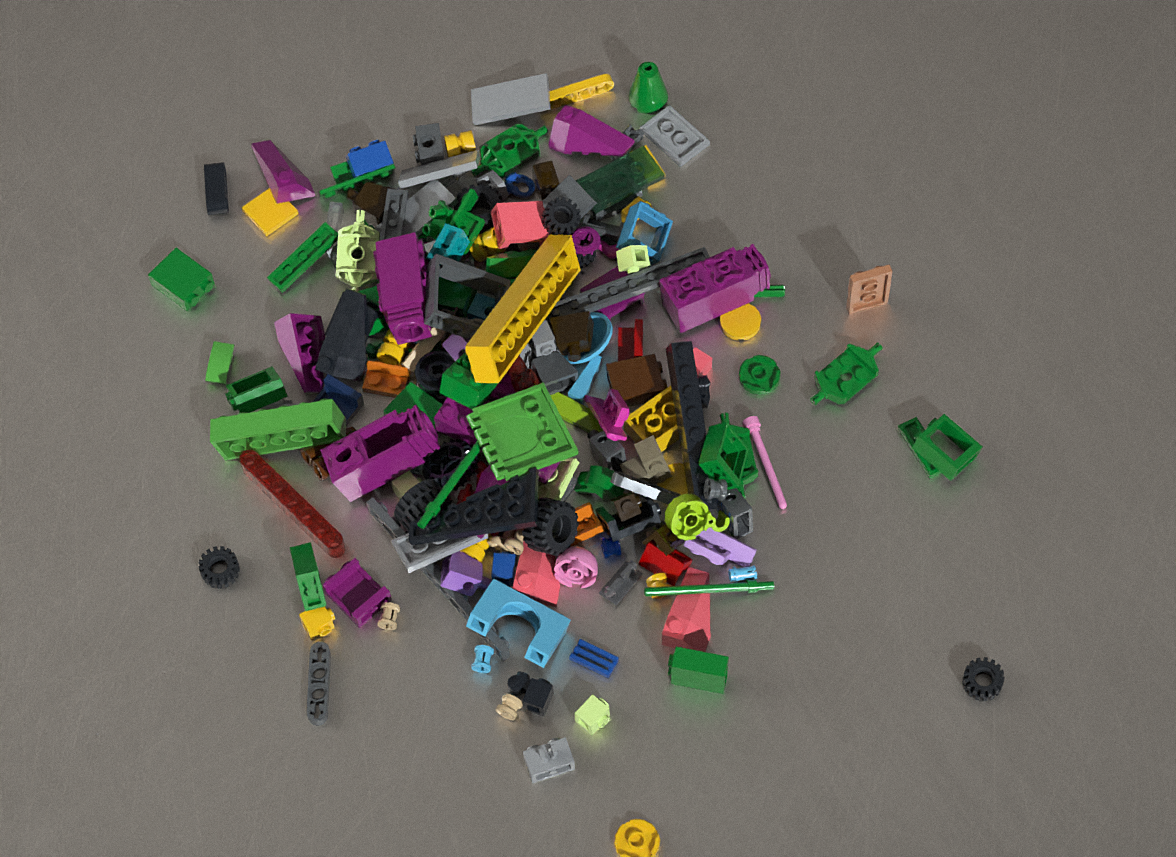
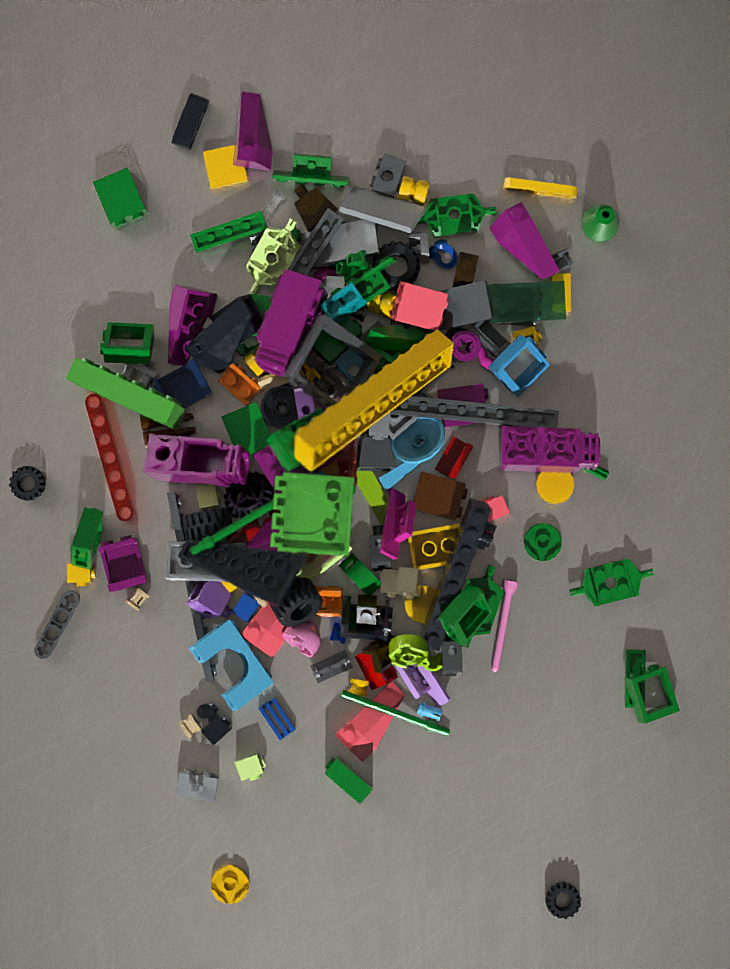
camera: 30 degrees right, 25 degrees up
bright green slope [205,341,235,385] -> none
blue brick [346,139,394,178] -> none
light grey tile [471,73,550,125] -> none
medium azure bush [471,645,494,673] -> none
black tyre [541,197,581,235] -> none
dark brown torso [550,311,594,362] -> none
dark grey beam [610,471,681,505] -> none
yellowish green brick [616,245,650,275] -> none
light grey tile [640,105,710,167] -> none
dark grey wheel [704,478,727,501] -> none
nougat plate [846,264,892,315] -> none

